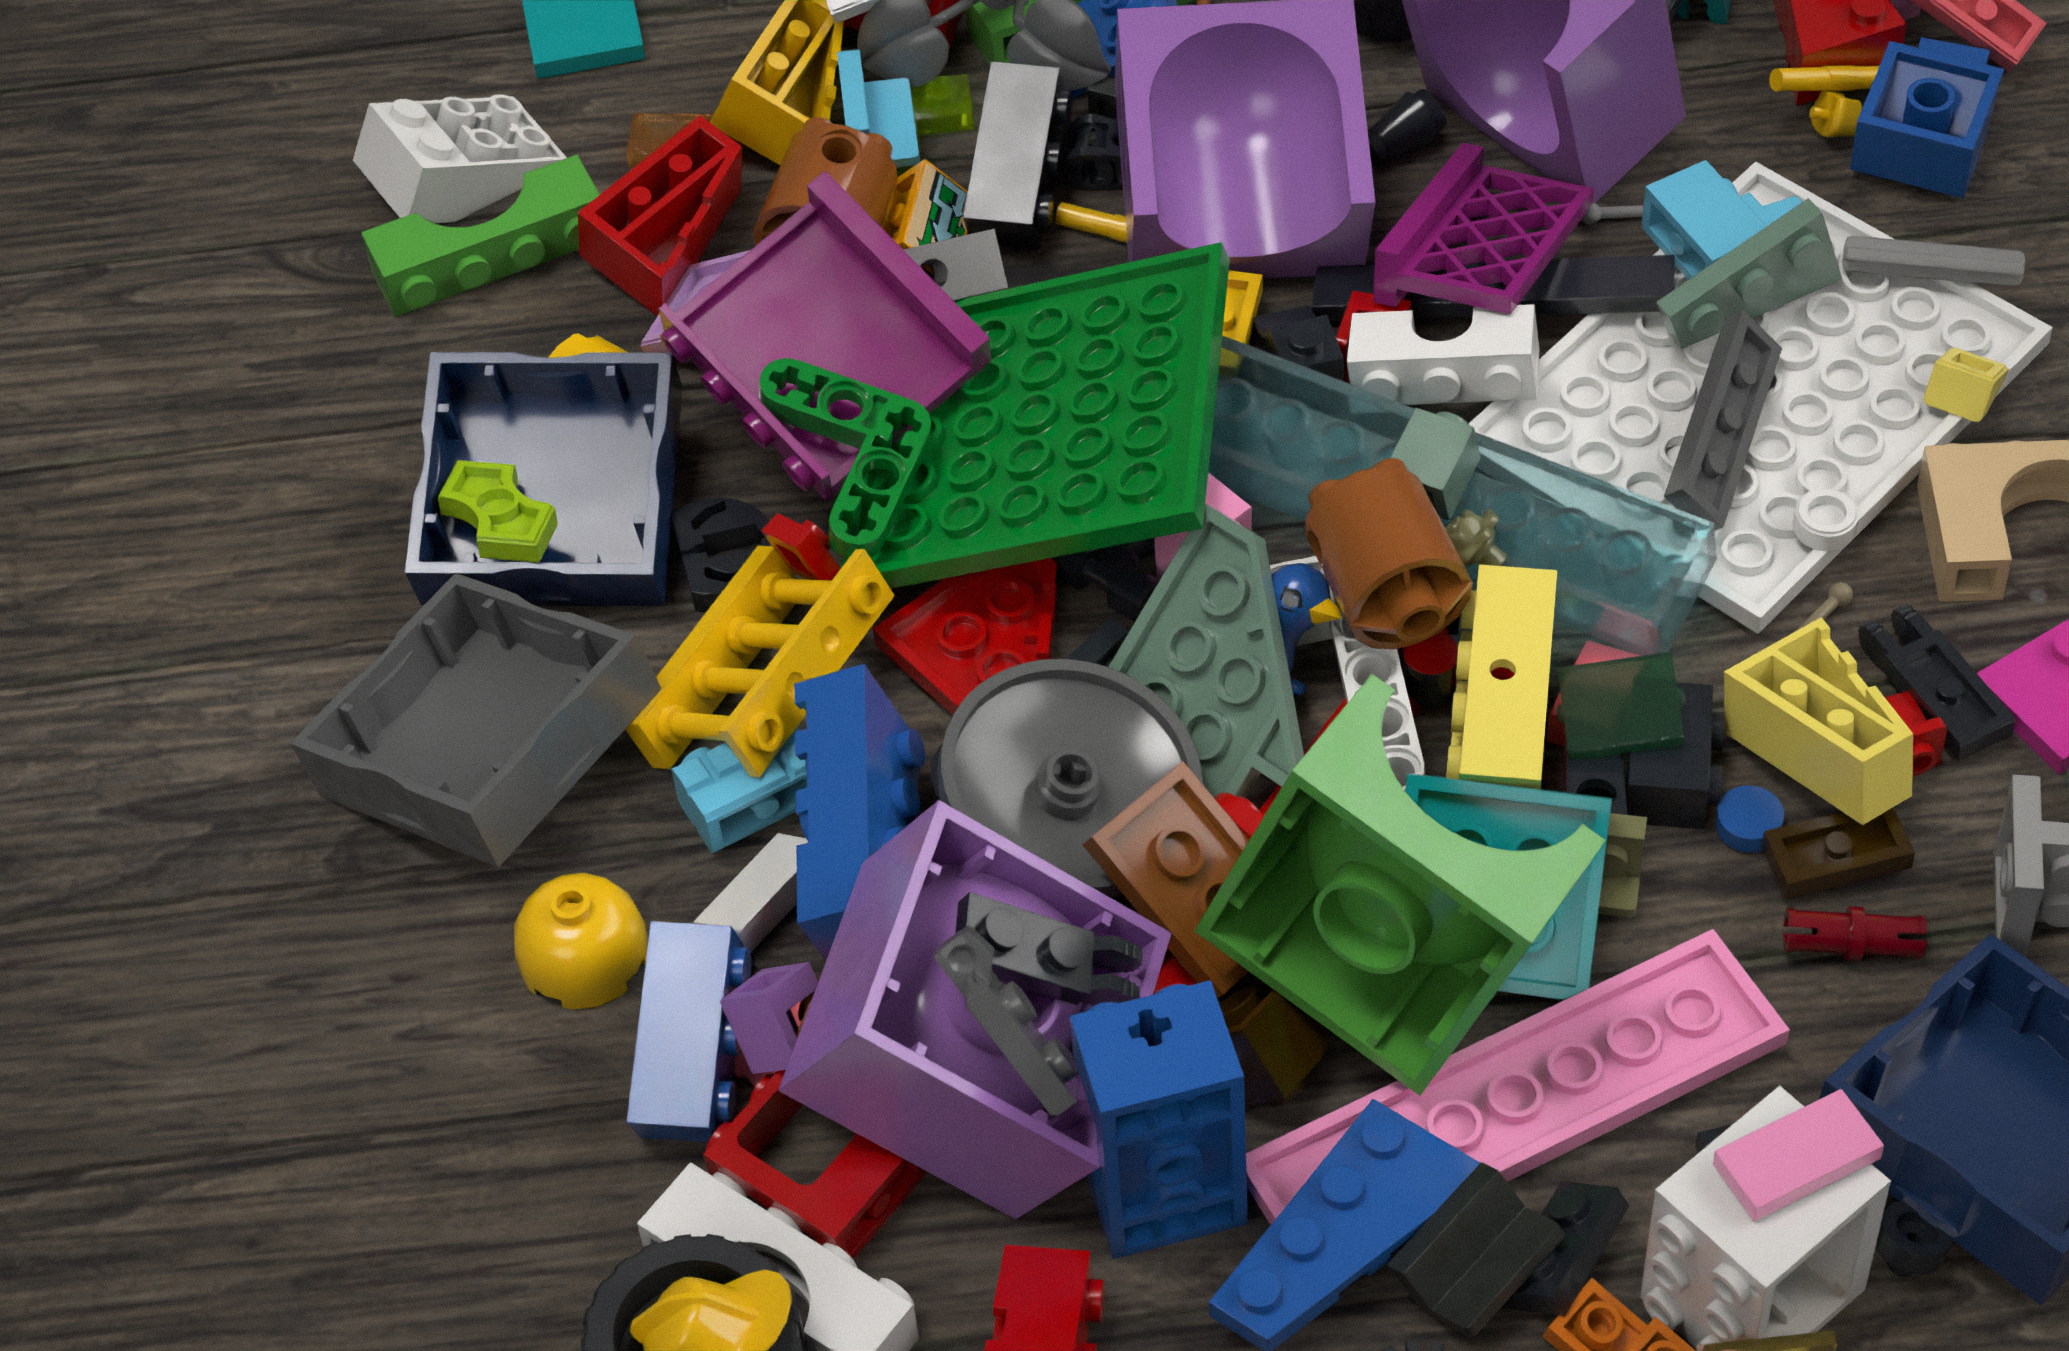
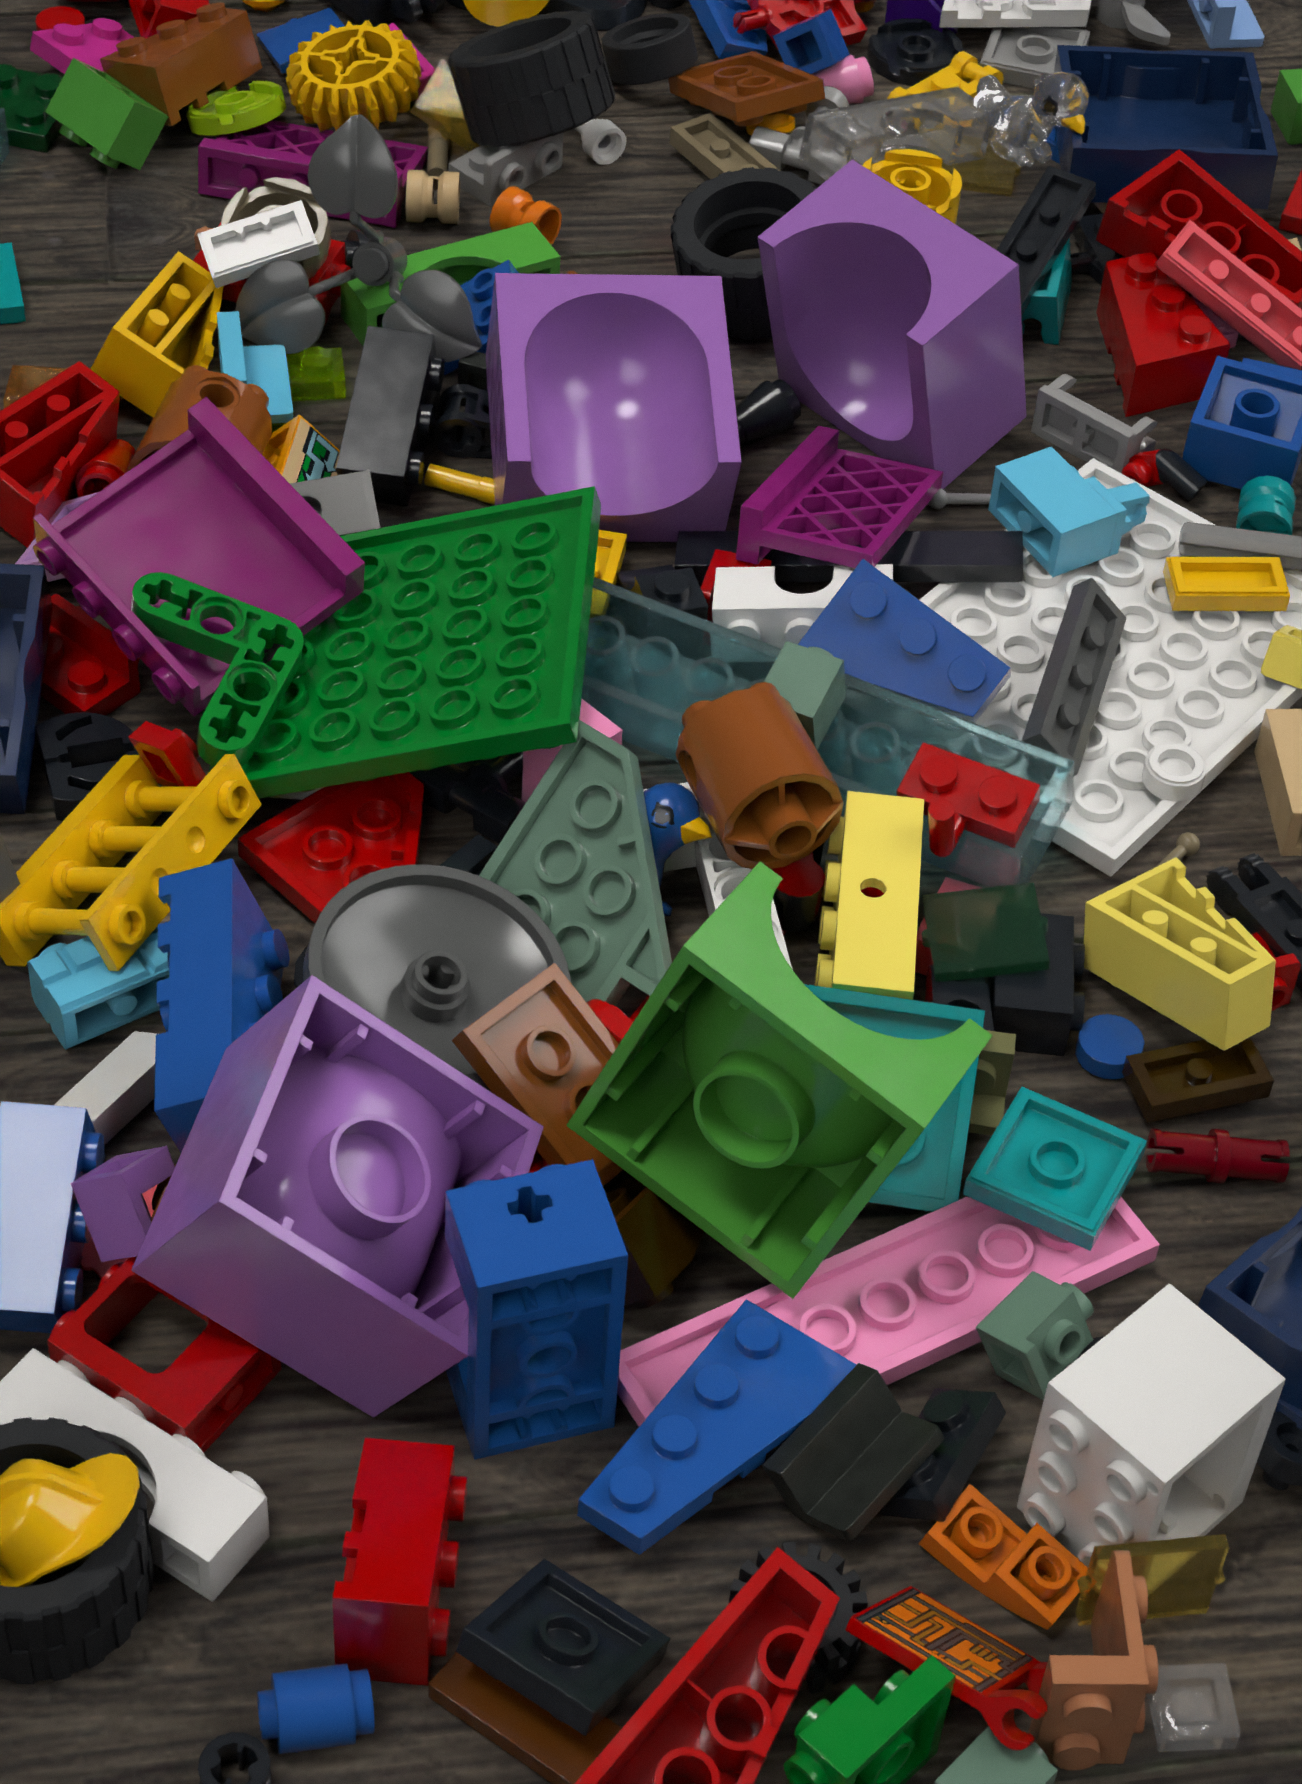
camera: 10 degrees left, 5 degrees down
dark grey hinge [934,925,1079,1117] -> none
black hinge [955,892,1142,1006] -> none
olive plant [1445,509,1507,567] -> none
sand green wing [1656,198,1842,349] -> none
bright pink tile [1713,1089,1884,1222] -> none
yellow piece [1769,65,1879,92] -> none
yellow piece [1809,91,1862,138] -> none
none -> red bracket [41,593,140,715]
none -> red cone [75,439,136,497]
none -> blue wedge [798,559,1011,724]
none -> red plate [896,742,1040,857]
none -> teal plate [963,1086,1147,1251]
none -> sand green brick [976,1271,1094,1401]
none -> light grey hinge [1031,374,1157,473]
none -> black arm [1121,449,1208,502]
none -> yellow tile [1163,557,1290,611]
none -> teal wheel [1236,475,1296,535]

